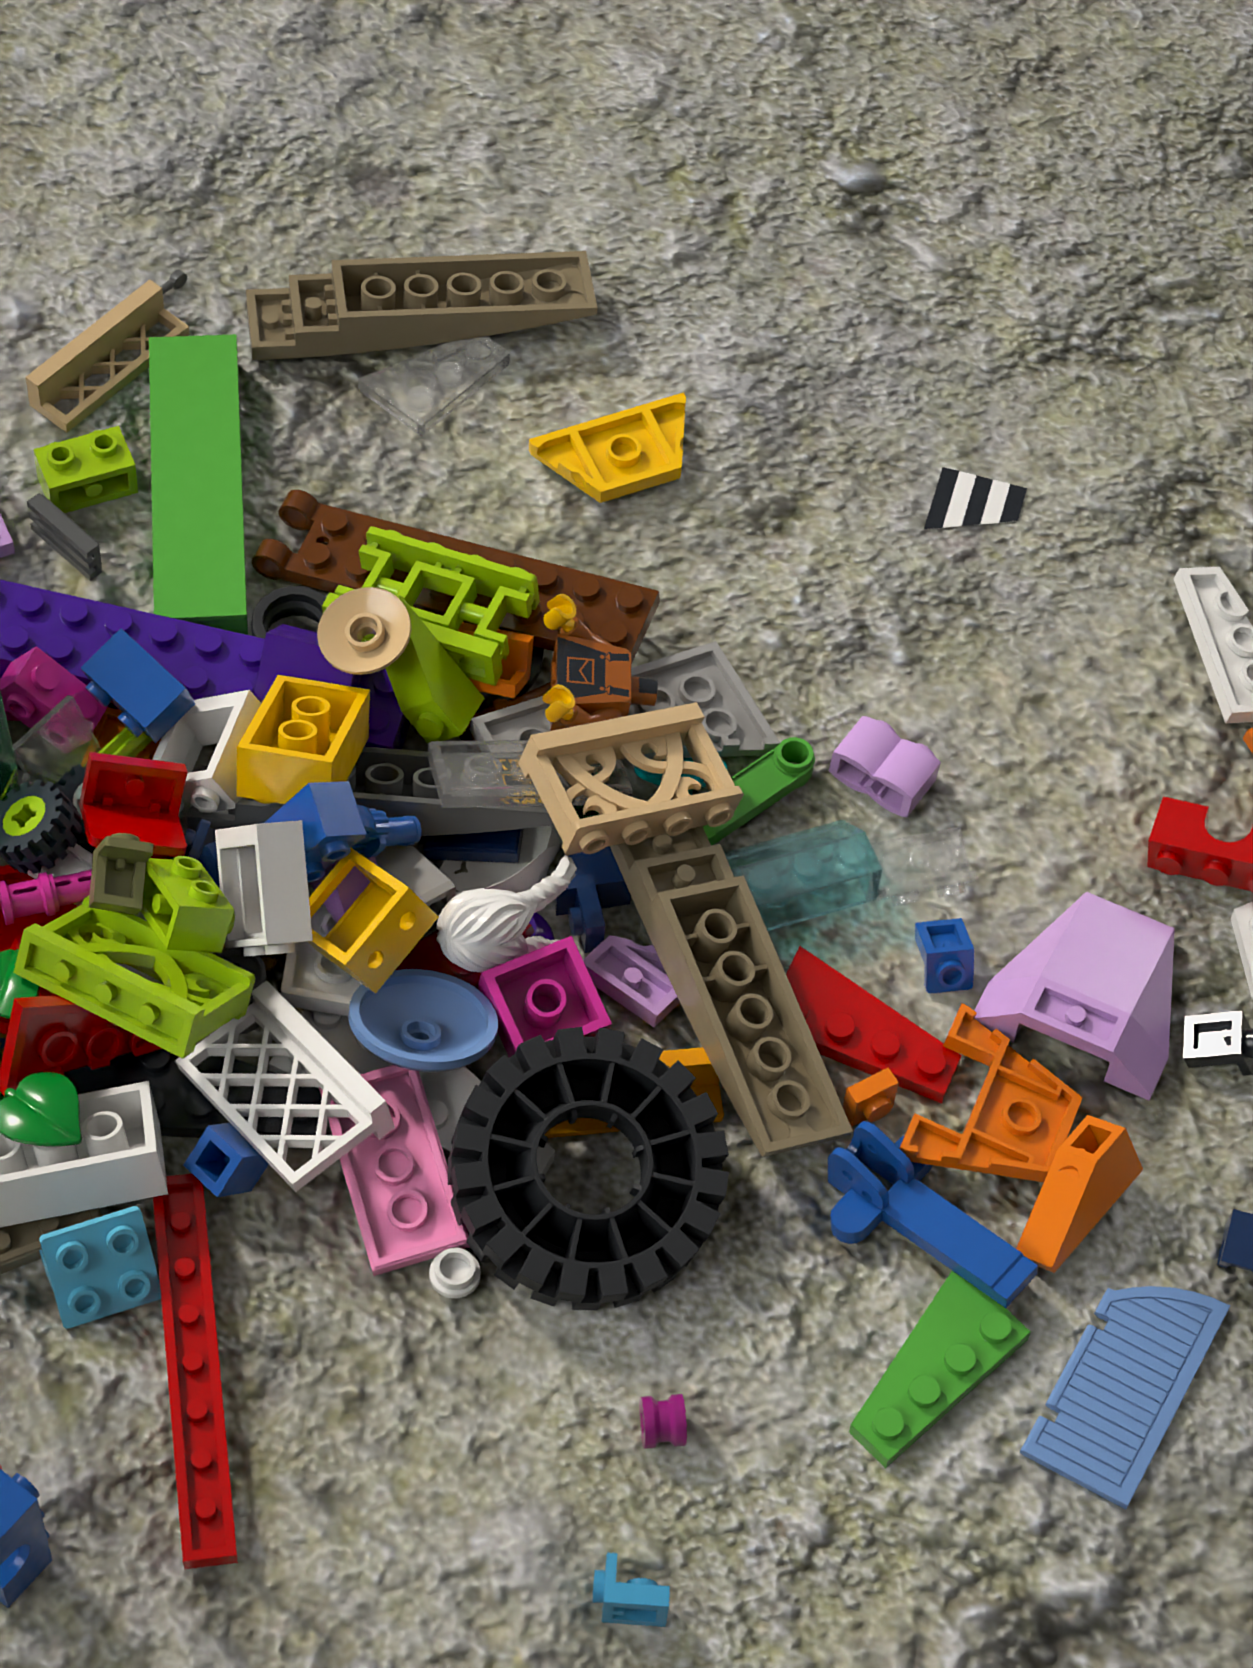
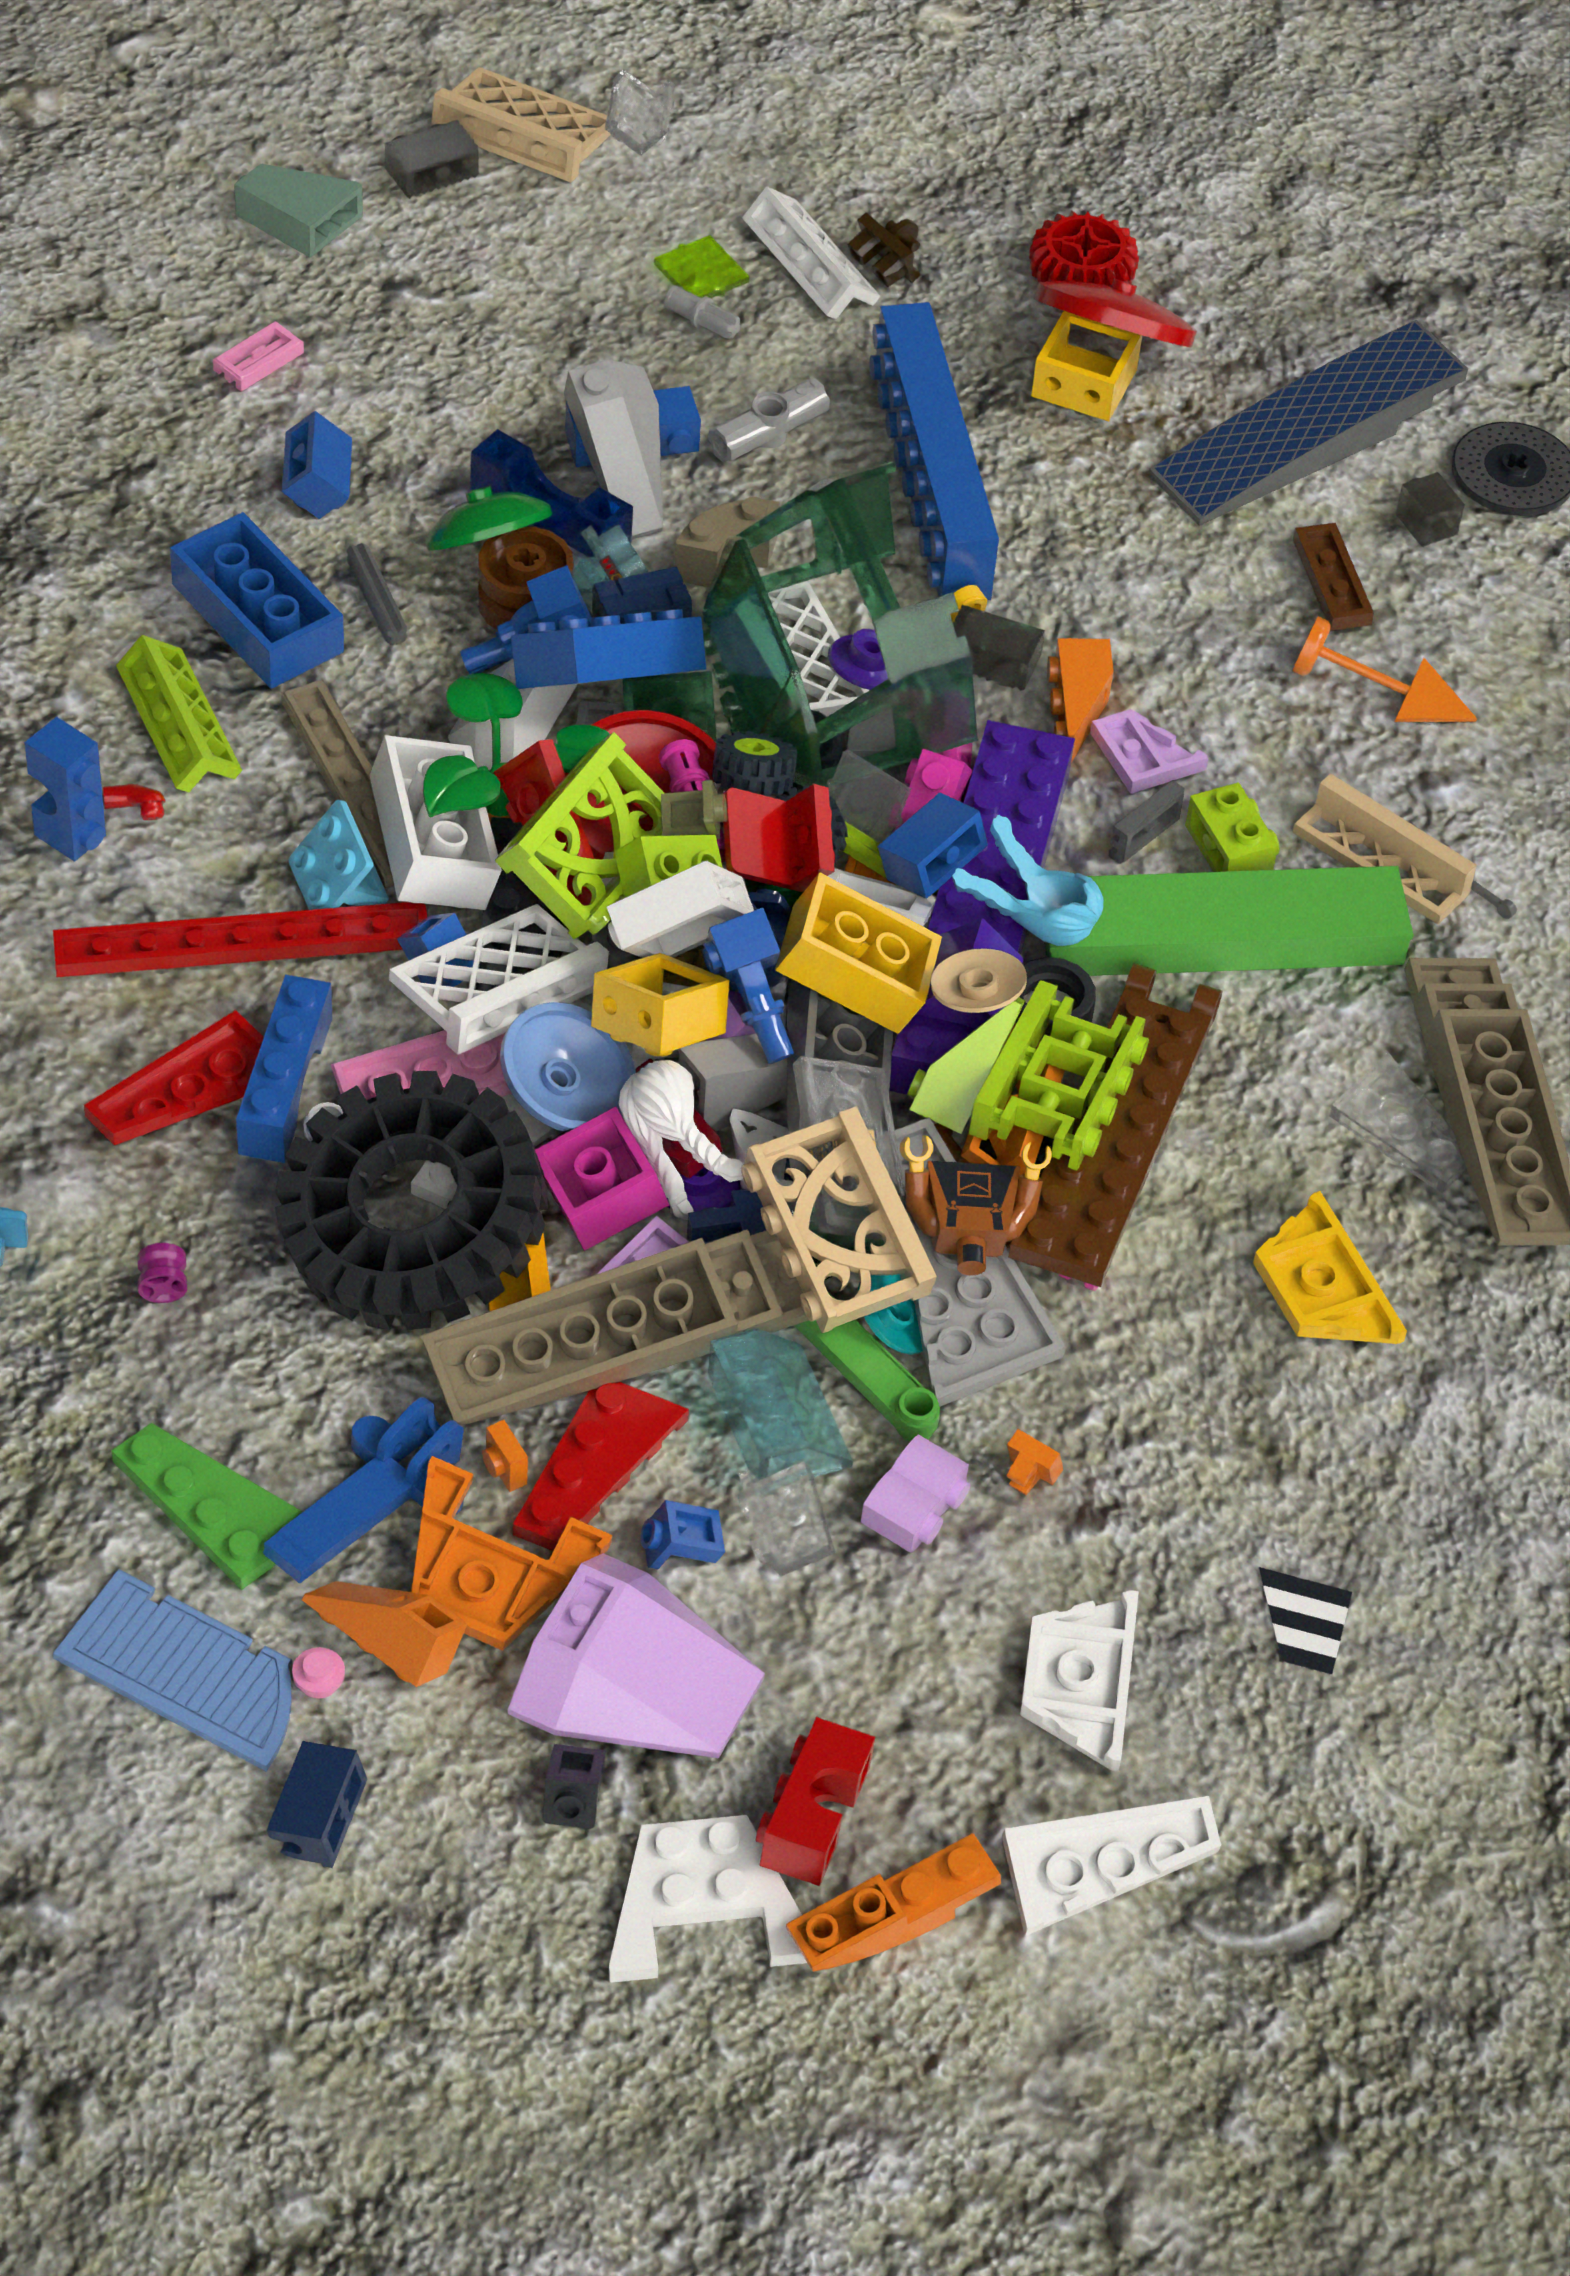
camera: 90 degrees right, 5 degrees down
none -> red wing [84,1010,264,1146]
none -> blue arch [236,974,332,1163]
none -> bright pink plate [292,1647,345,1699]
none -> medium azure hair [952,815,1104,946]
none -> orange tile [1007,1429,1063,1495]
none -> white wing [1020,1590,1139,1771]

